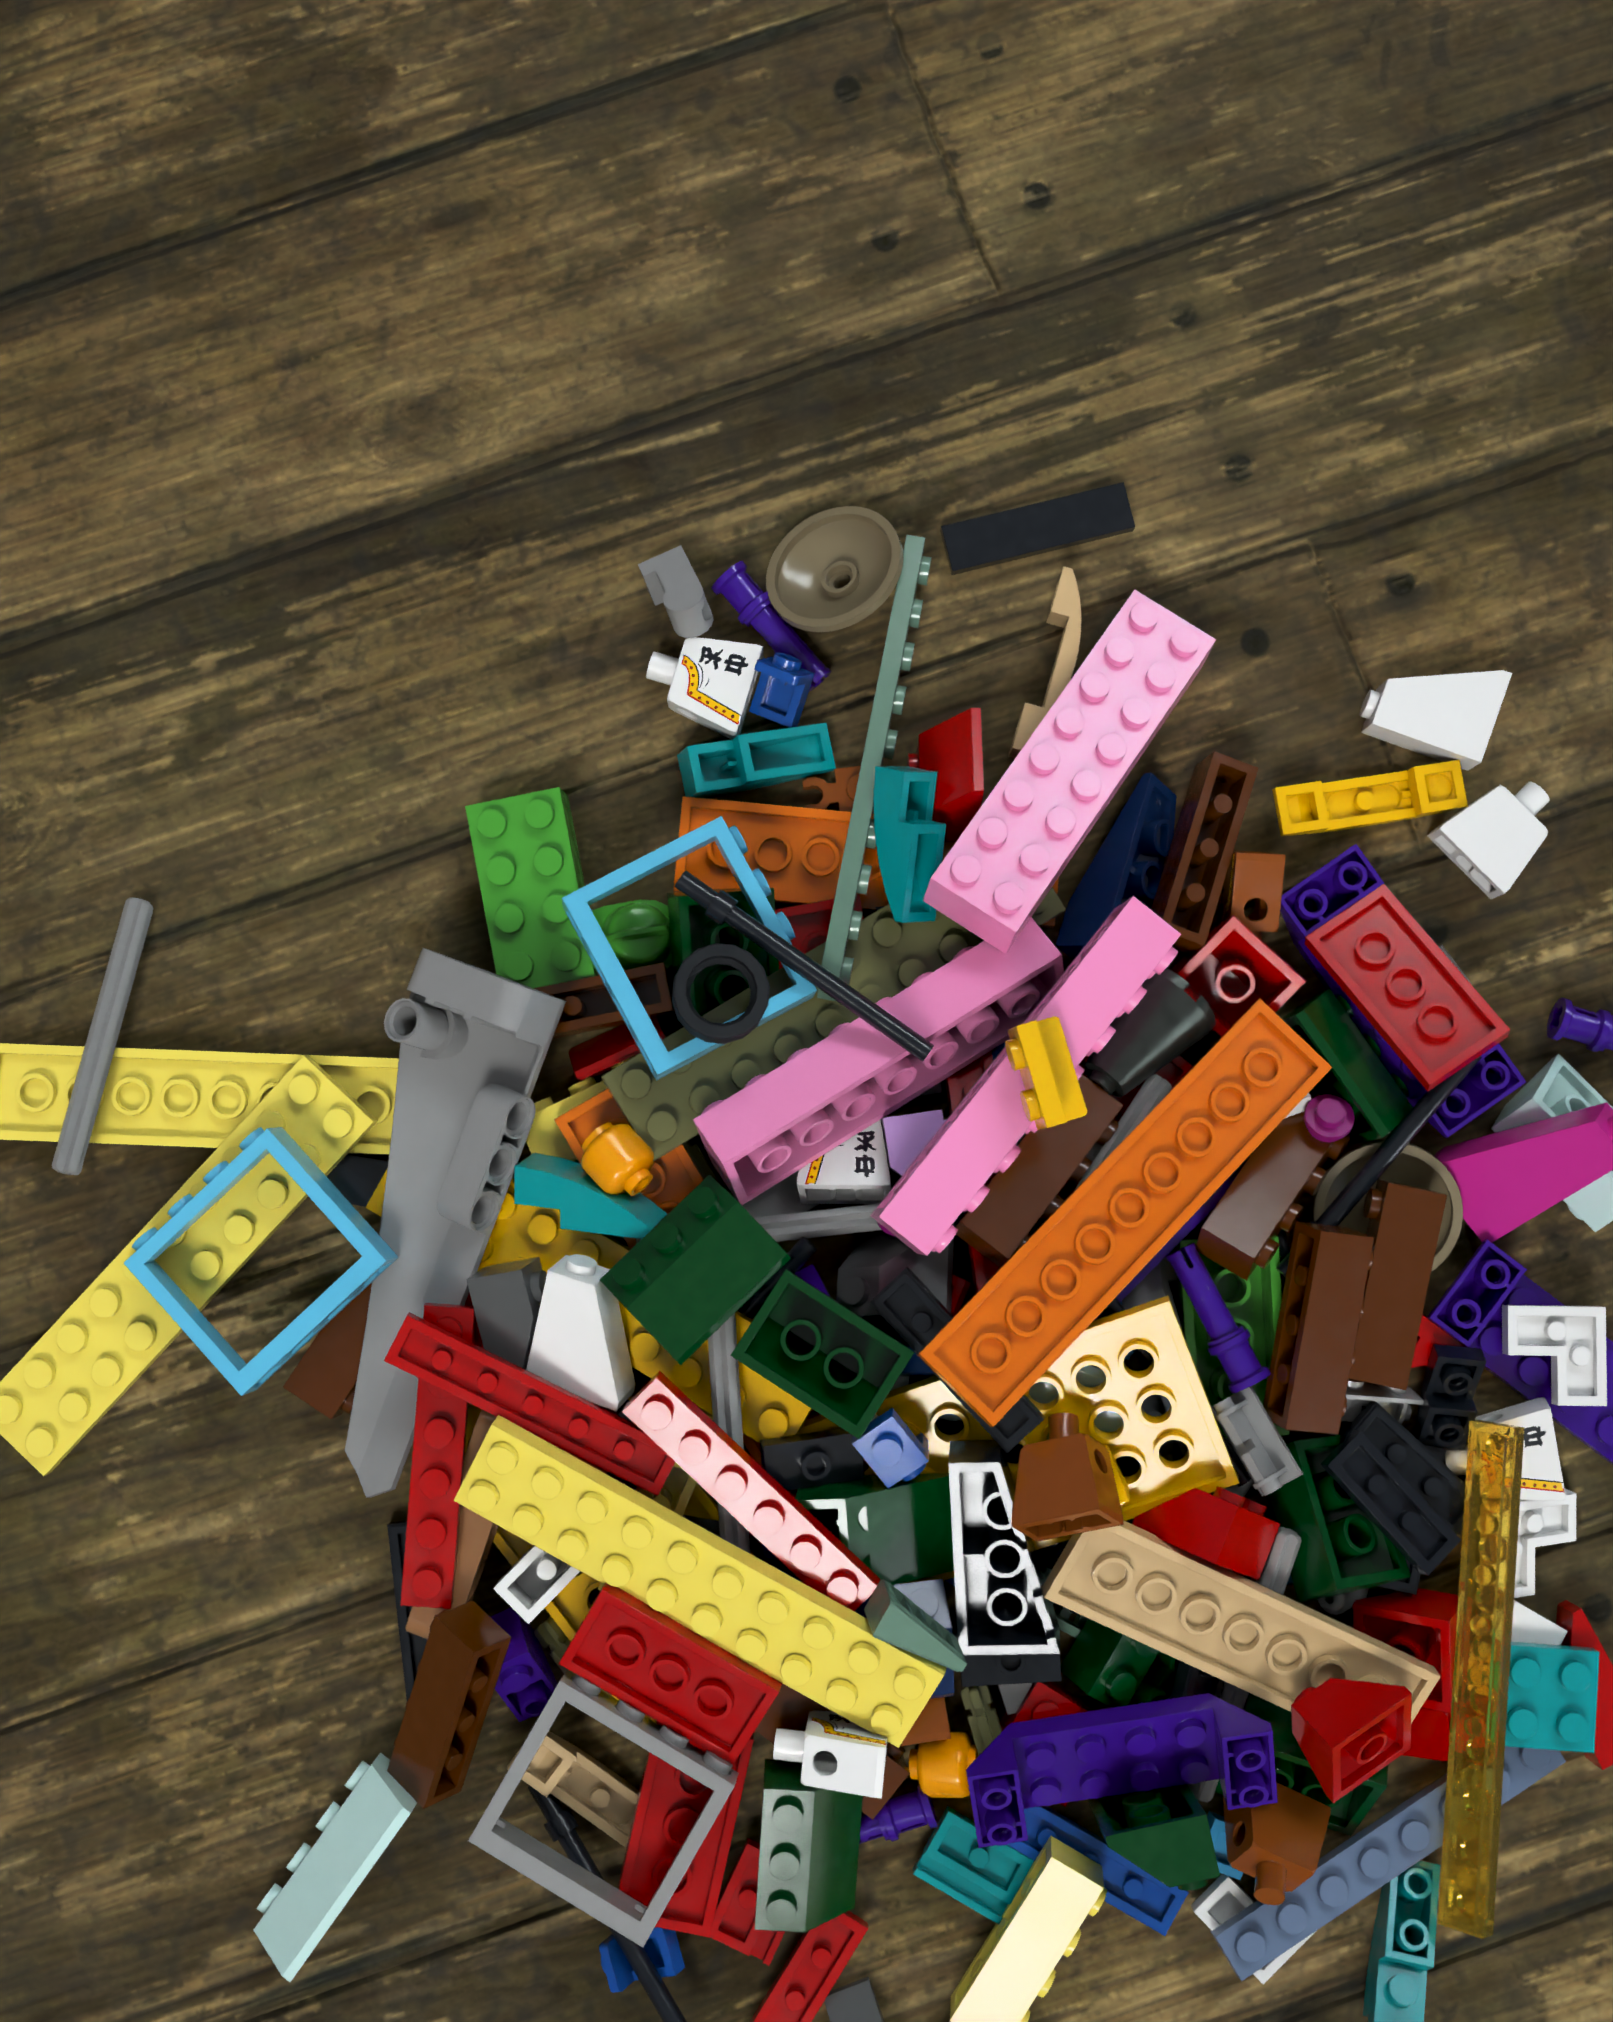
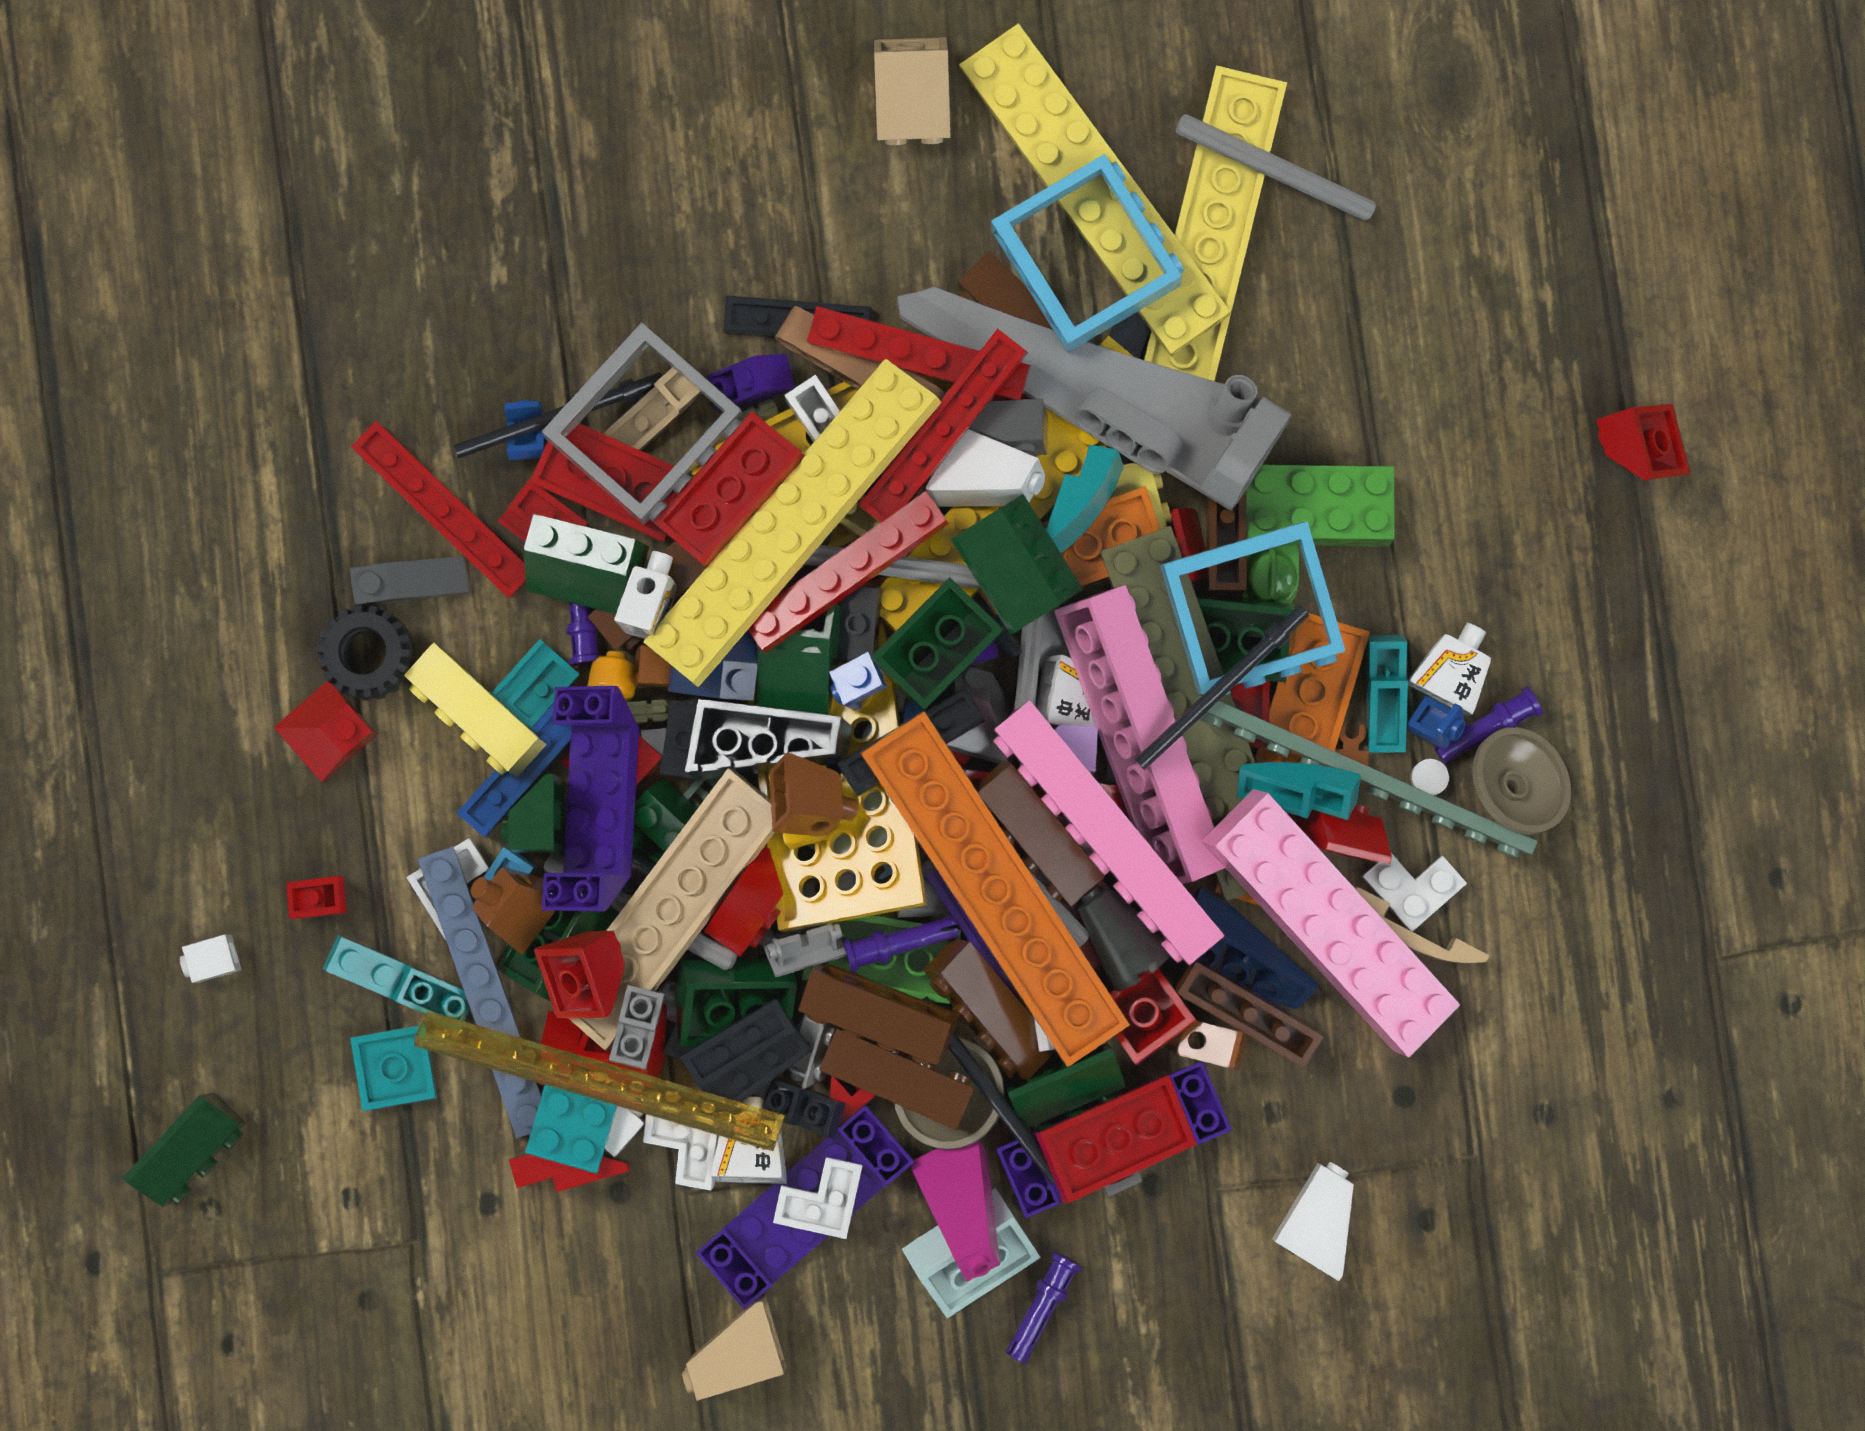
camera: 100 degrees right, 0 degrees up
light aqua slope [253,1753,417,1982] -> none
reddish brown brick [387,1601,511,1809] -> none
light orange head [581,1122,654,1196] -> none
light grey leg [638,545,714,638] -> none
black tyre [672,943,770,1044] -> none
sand green slope [864,1579,967,1672] -> none
black tile [940,482,1135,575] -> none
yellow bracket [1005,1016,1087,1130] -> none
yellow slope [1272,760,1468,836] -> none
magenta plate [1304,1094,1355,1142] -> none
white torso [1427,781,1550,899] -> none
none -> teal plate [350,1025,438,1111]
none -> light grey slope [609,985,664,1070]
none -> tan slope [874,37,950,145]
none -> white plate [1361,853,1467,932]
none -> white tile [1411,759,1449,795]
none -> red slope [1596,404,1691,481]

